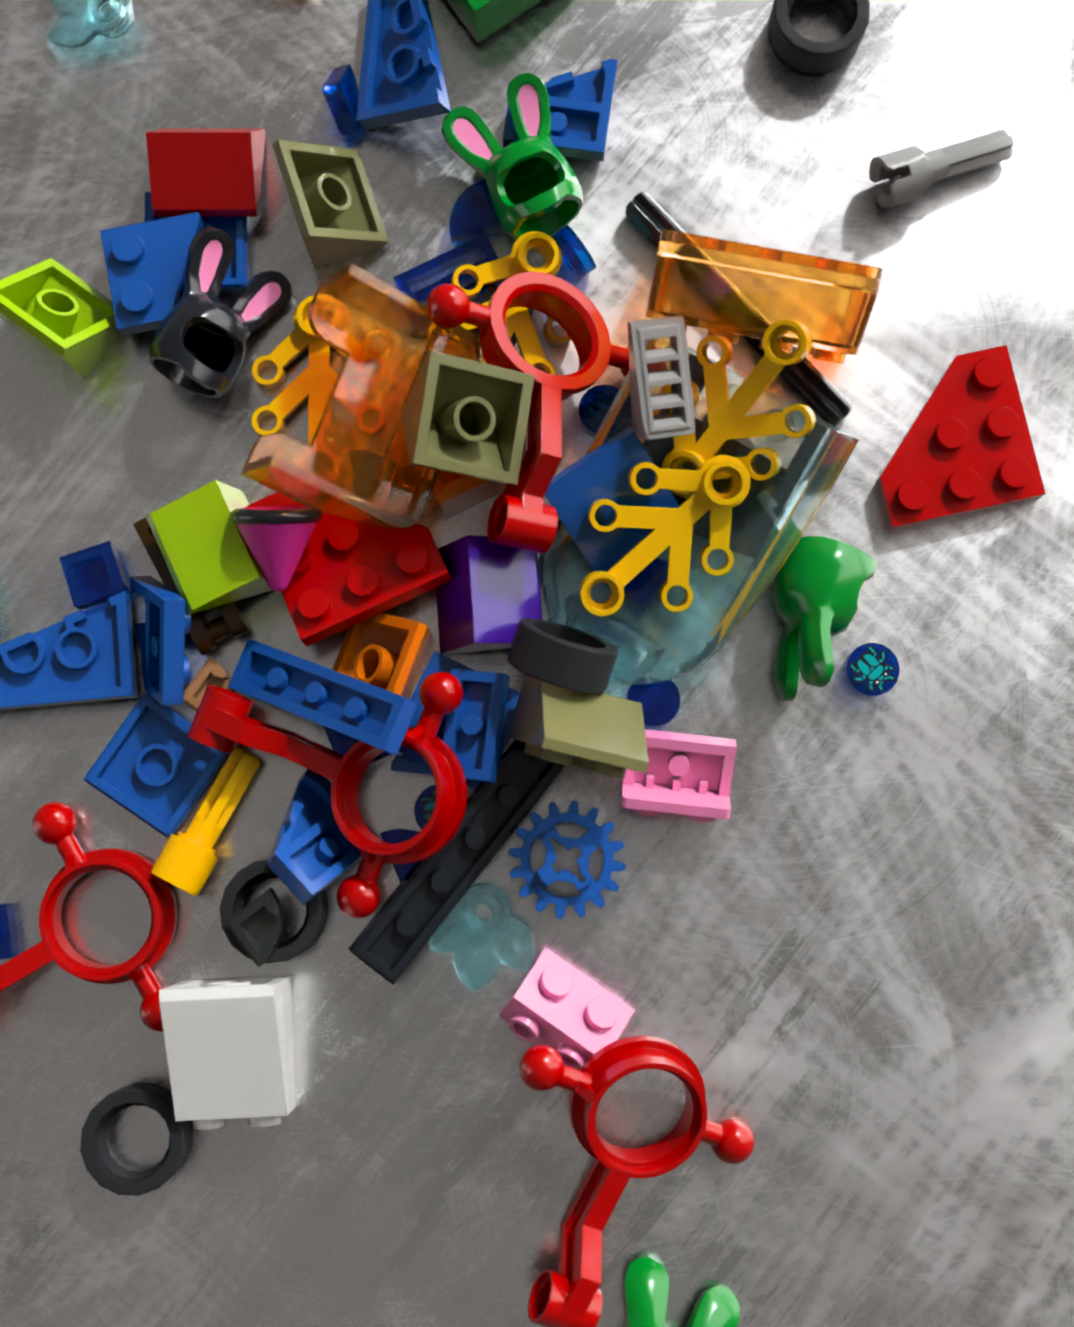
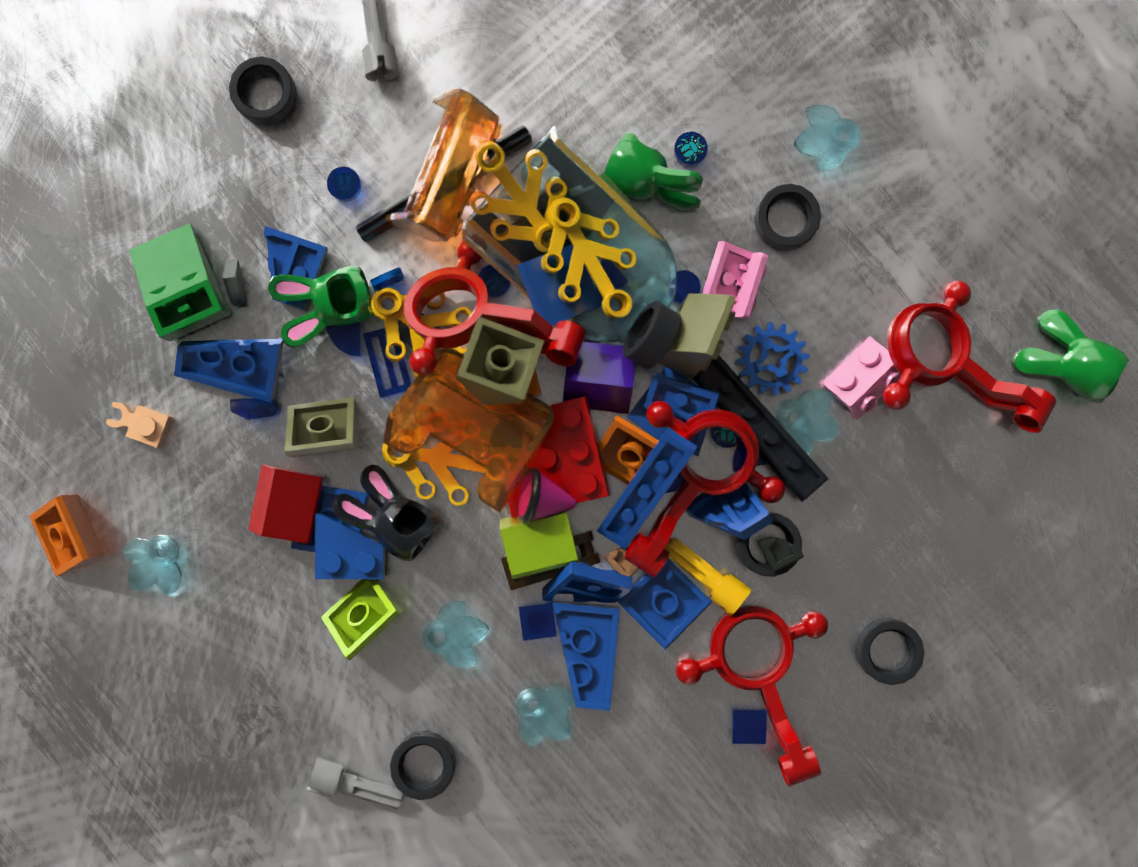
camera: 75 degrees left, 5 degrees up
white slope [159,975,296,1130] -> none
light grey slope [627,315,695,440] -> none
red plate [876,345,1046,531] -> none
none -> pearl dark grey tile [223,258,245,306]
none -> clear blue tile [327,166,362,202]
none -> clear light blue plate [422,601,489,668]
none -> black tyre [754,183,821,251]
none -> clear light blue plate [793,105,861,171]

